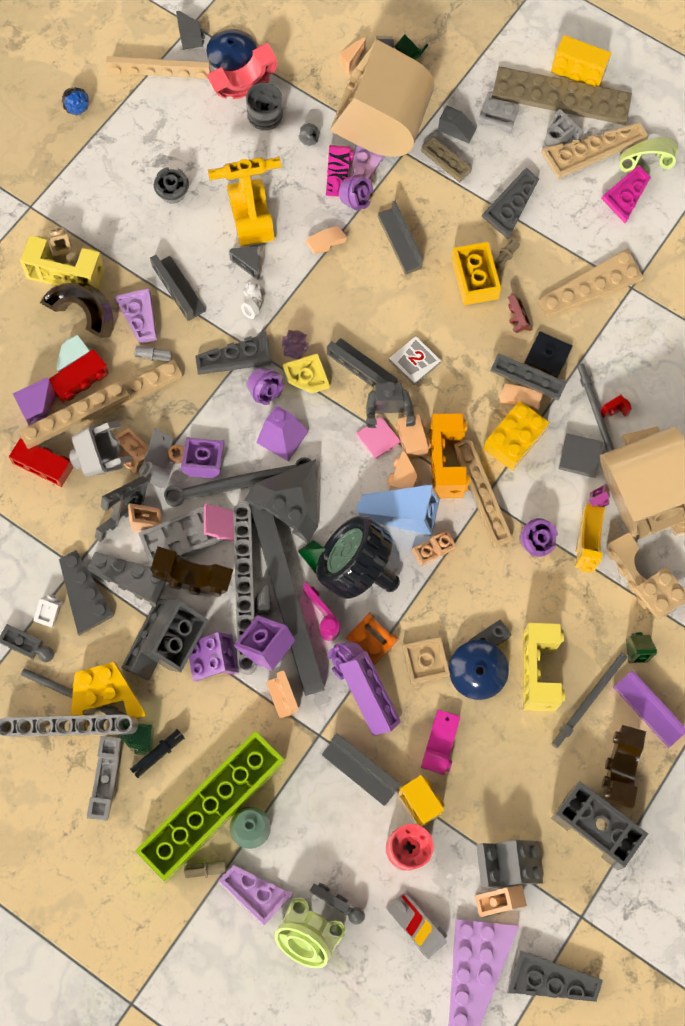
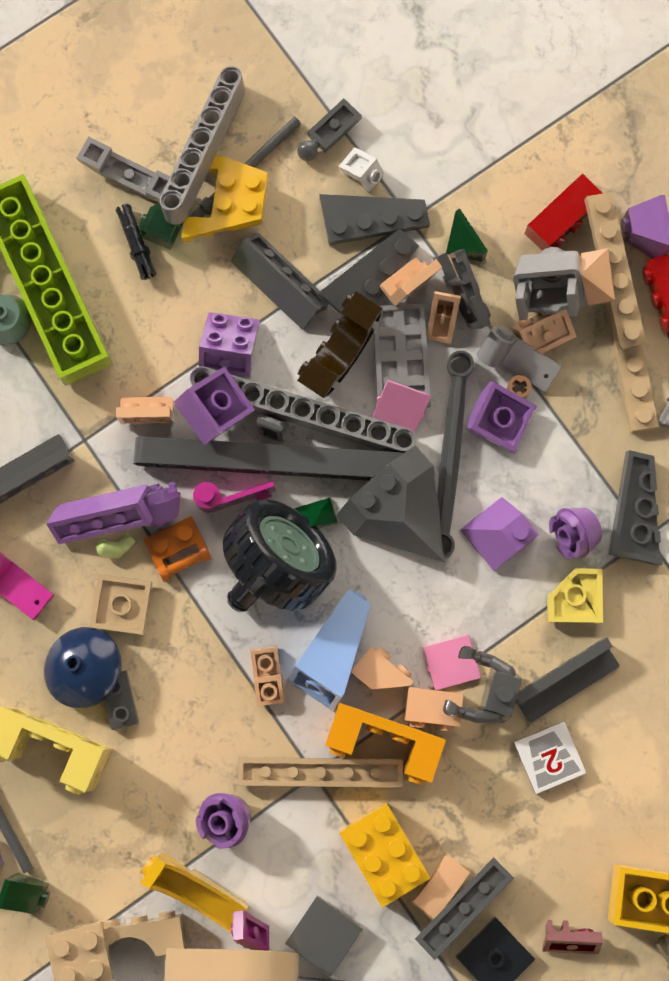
camera: 115 degrees right, 10 degrees up
dark grey brick [140,599,209,672] -> none
brick [281,330,309,359] -> none
none -> yellowish green arm [95,533,137,558]
none -> light nougat bracket [380,258,442,306]
none -> dark green slope [446,209,488,262]
none -> light nougat slope [581,248,616,306]

